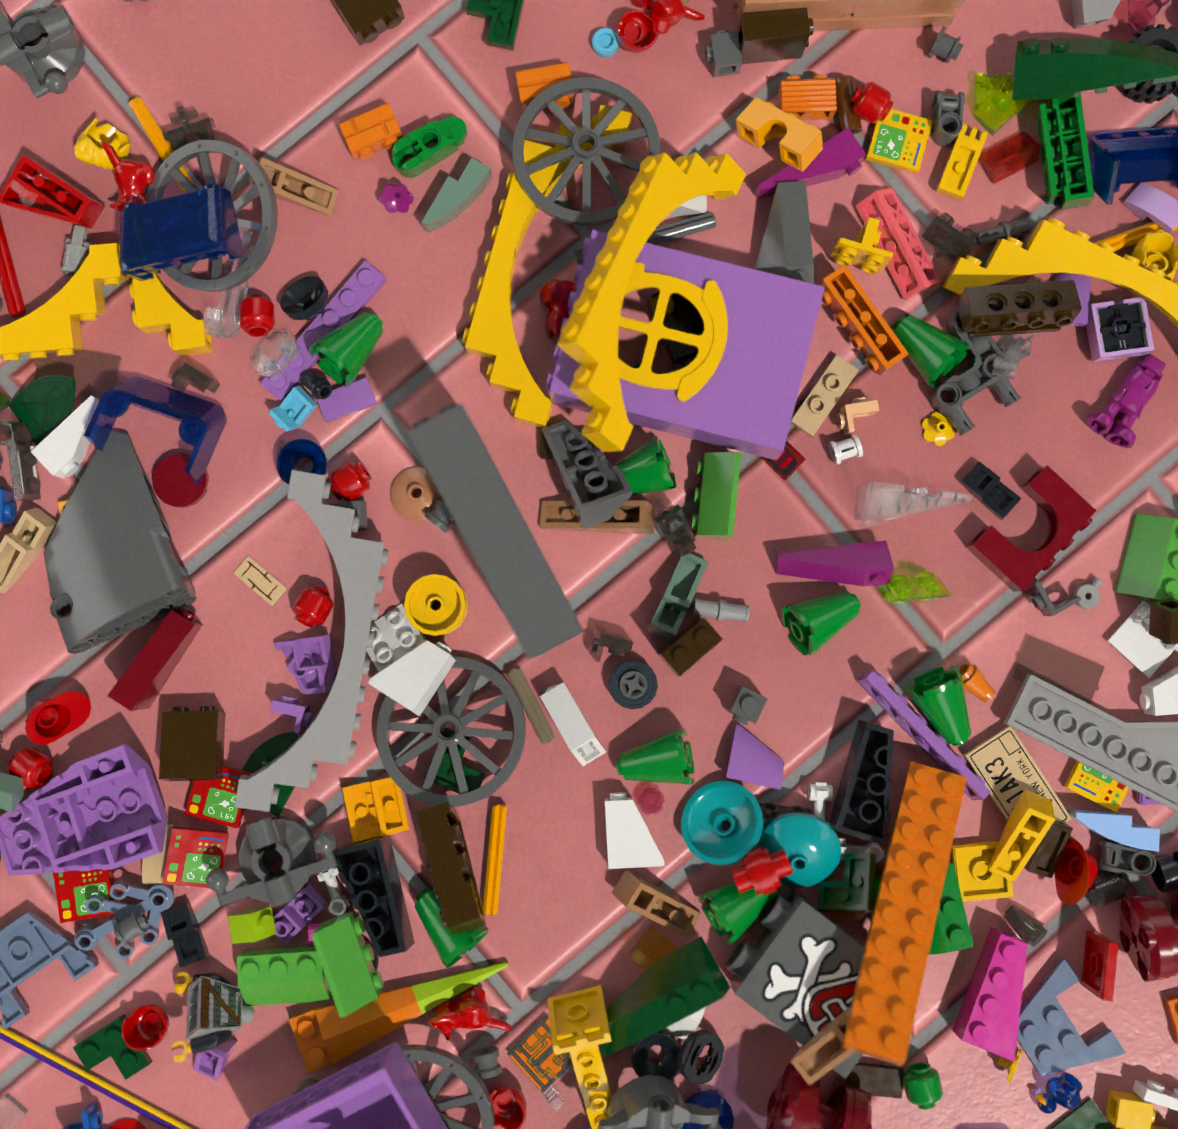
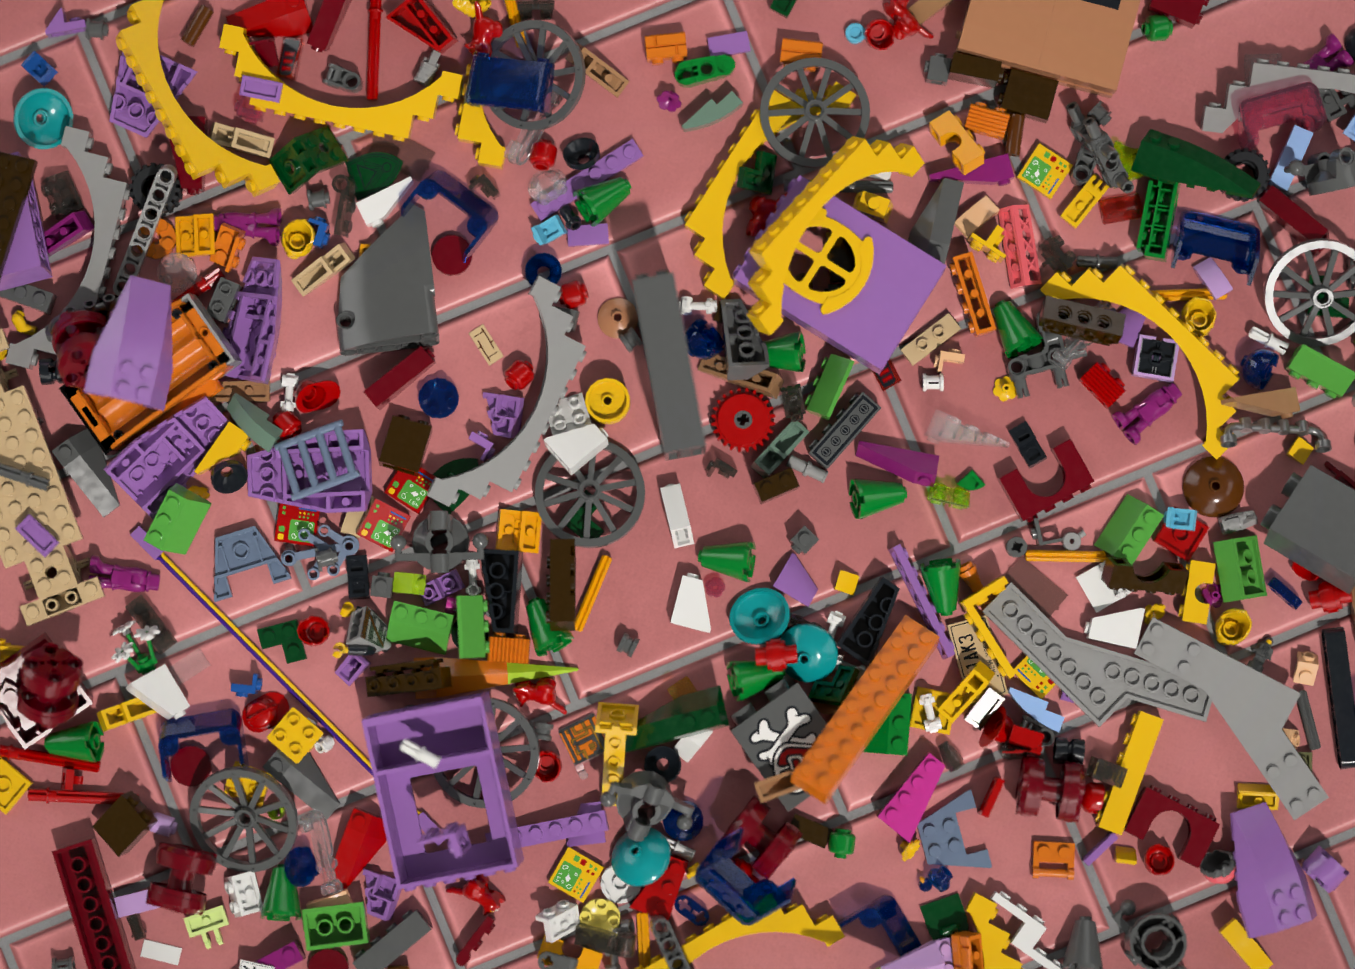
camera: 20 degrees right, 0 degrees up
dark tan axle [507,667,555,744] -> none
black wheel [608,660,658,709] -> none
medium nougat slope [612,869,701,937] -> none
black piece [678,1030,724,1084] -> none
red head [850,82,893,124] -> none
none -> sand blue bar [274,419,361,501]
none -> white bar [280,373,299,412]
none -> dark brown brick [365,658,452,697]
none -> dark grey brick [370,572,394,598]
none -> clear blue dish [418,378,459,418]
none -> orange brick [487,633,531,664]
none -> dark grey wheel [616,633,640,657]
none -> white bar [679,296,717,315]
none -> clear blue cylinder [685,319,724,360]
none -> medium lavender tile [707,31,751,56]
none -> red gear [711,388,775,453]
none -> dark green plate [737,151,777,195]
none -> dark grey brick [808,392,881,470]
none -> yellow slope [834,570,859,596]
none -> yellow torso [852,191,893,225]
none -> white bar [919,693,942,733]
none -> light nougat slope [954,196,999,238]
none -> green tile [957,470,985,491]
none -> yellow bracket [959,576,1015,679]
none -> dark brown brick [997,68,1059,123]
none -> red piece [1002,725,1045,756]
none -> dark grey wheel [1005,537,1027,558]
none -> light orange axle [1025,550,1106,562]
none -> dark grey pin [1066,102,1134,194]
none -> red brick [1079,361,1126,409]

